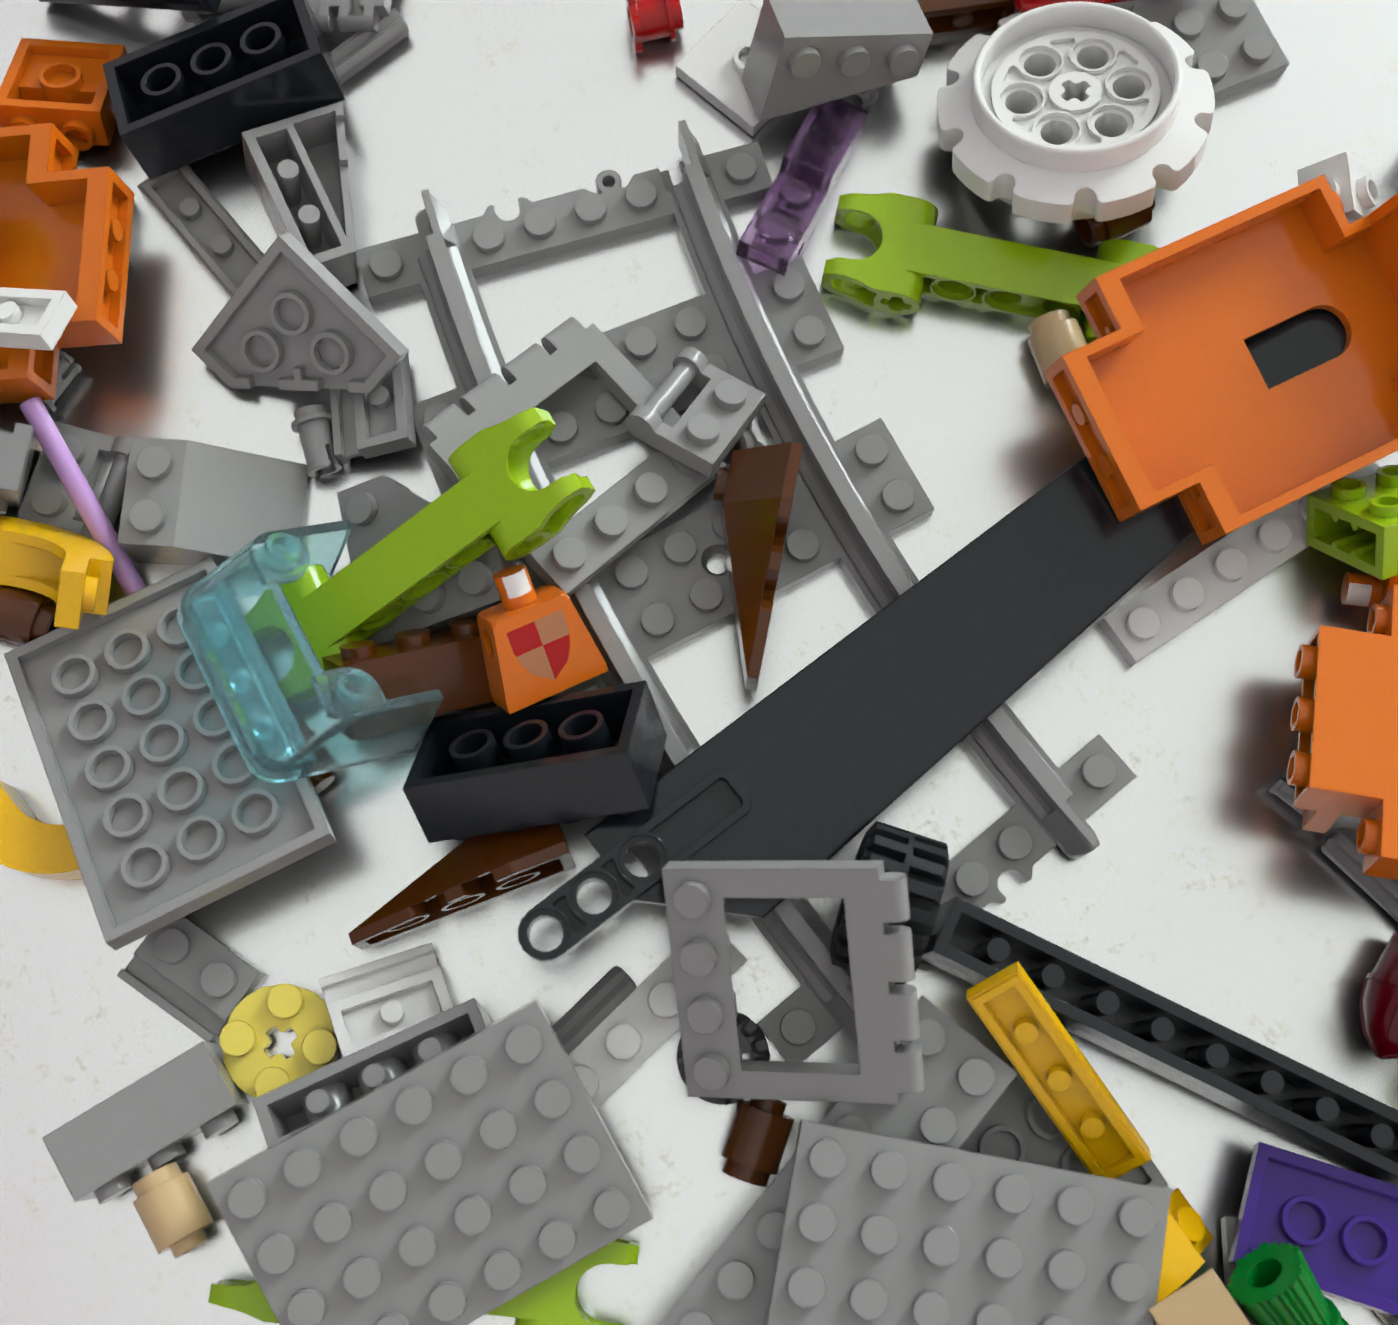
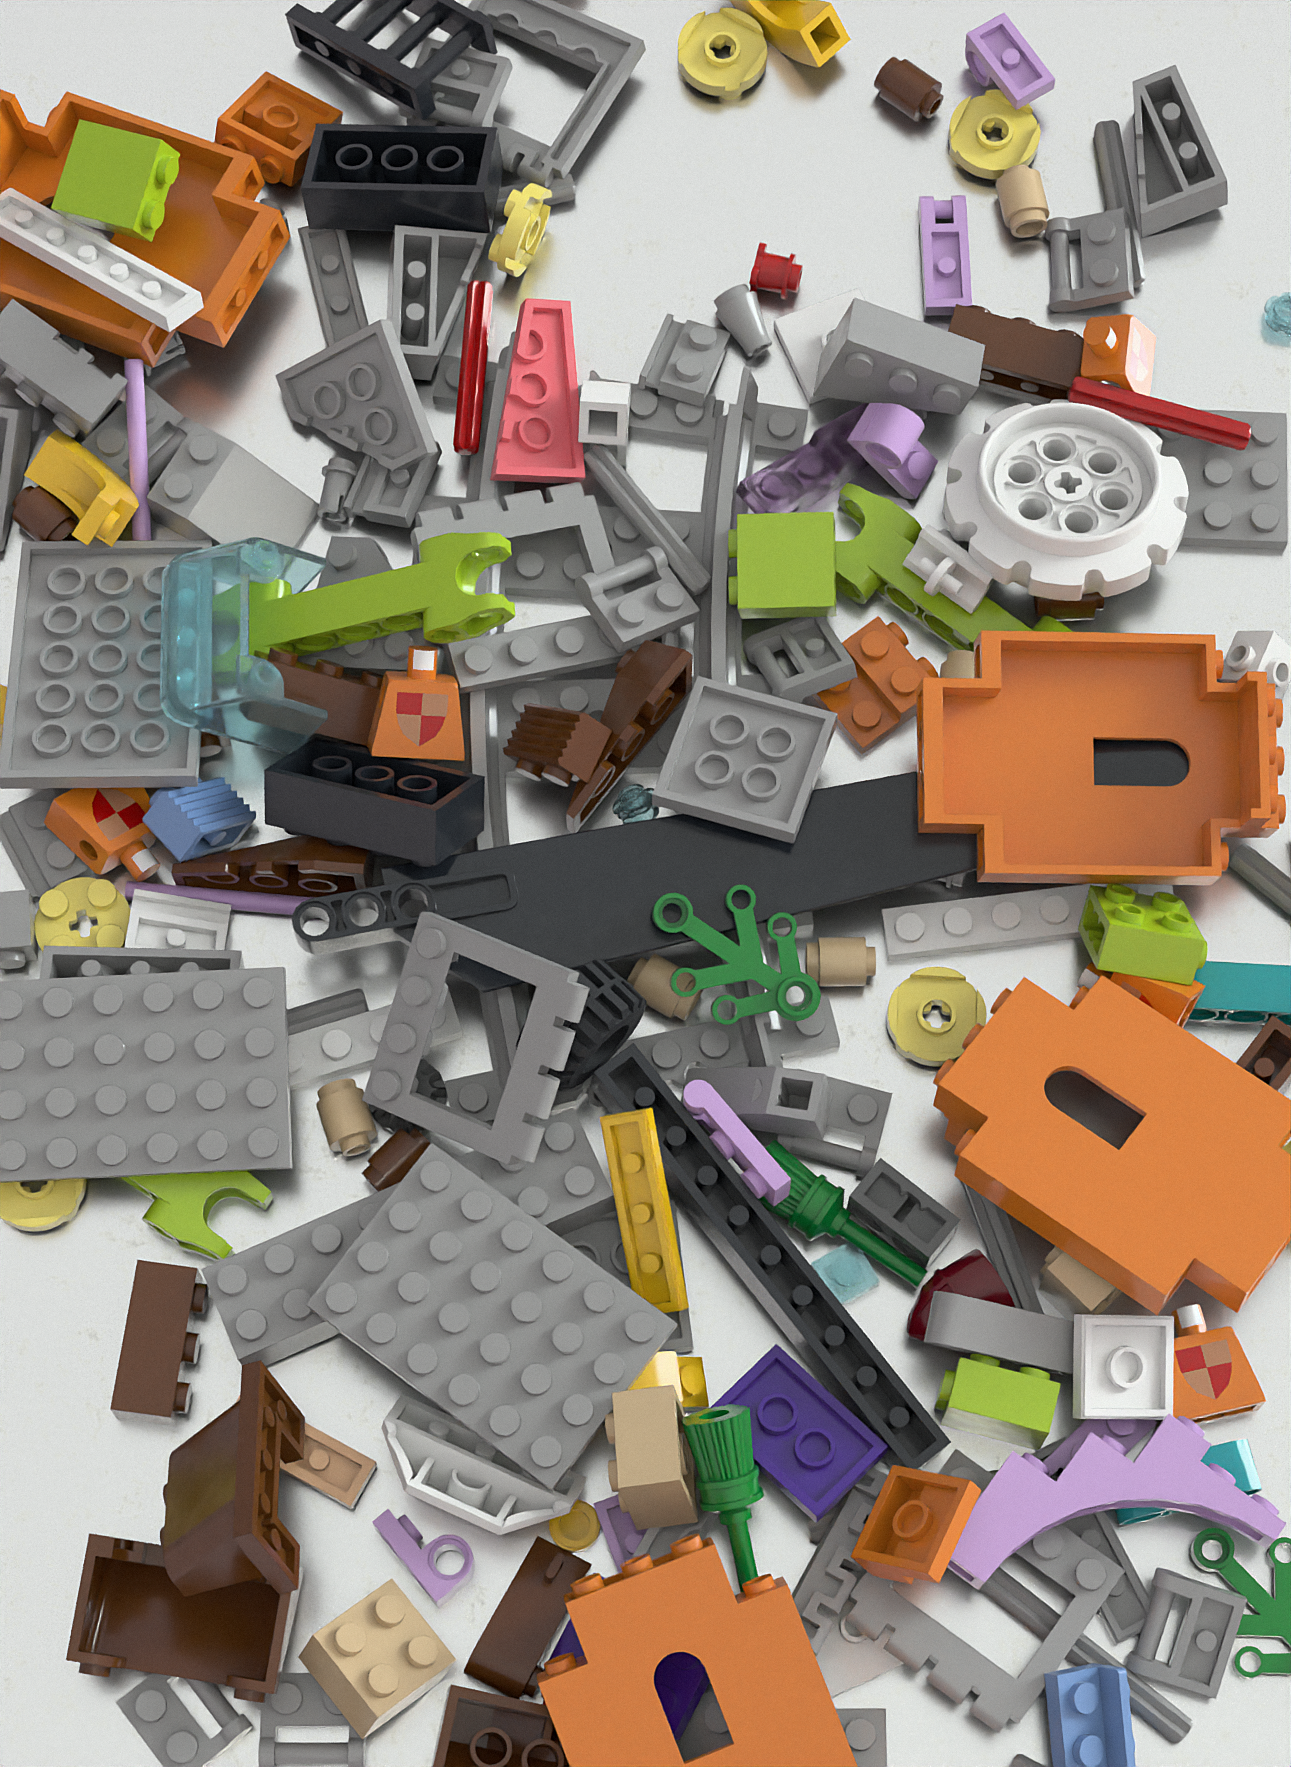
camera: 30 degrees right, 5 degrees down
none -> orange torso [44,787,160,882]
none -> lavender bar [125,881,314,915]
none -> medium blue brick [142,777,256,863]
none -> tan brick [316,1078,377,1156]
none -> red axle [453,280,493,455]
none -> light yellow plate [488,183,552,277]
none -> coral wing [490,298,586,484]
none -> reddish brown brick [503,703,612,787]
none -> white brick [578,380,631,466]
none -> light grey axle [584,444,712,596]
none -> clear light blue plate [612,784,659,824]
none -> tan brick [627,953,703,1021]
none -> light grey plate [638,313,731,407]
none -> light grey plate [652,676,837,844]
none -> green plant [652,884,821,1025]
none -> light grey slope [681,1066,833,1140]
none -> lavender plate [683,1079,791,1207]
none -> light grey cone [714,284,772,357]
none -> lime brick [728,512,837,619]
none -> light grey plate [743,617,857,703]
none -> green piece [758,1140,928,1288]
none -> light grey plate [777,1068,893,1177]
none -> tan brick [805,937,876,986]
none -> clear light blue plate [811,1242,880,1305]
none -> orange plate [812,616,939,755]
none -> dark grey brick [846,1158,961,1270]
none -> lavender plate [847,403,939,499]
none -> light yellow plate [887,967,987,1067]
none -> white hips [903,524,994,614]

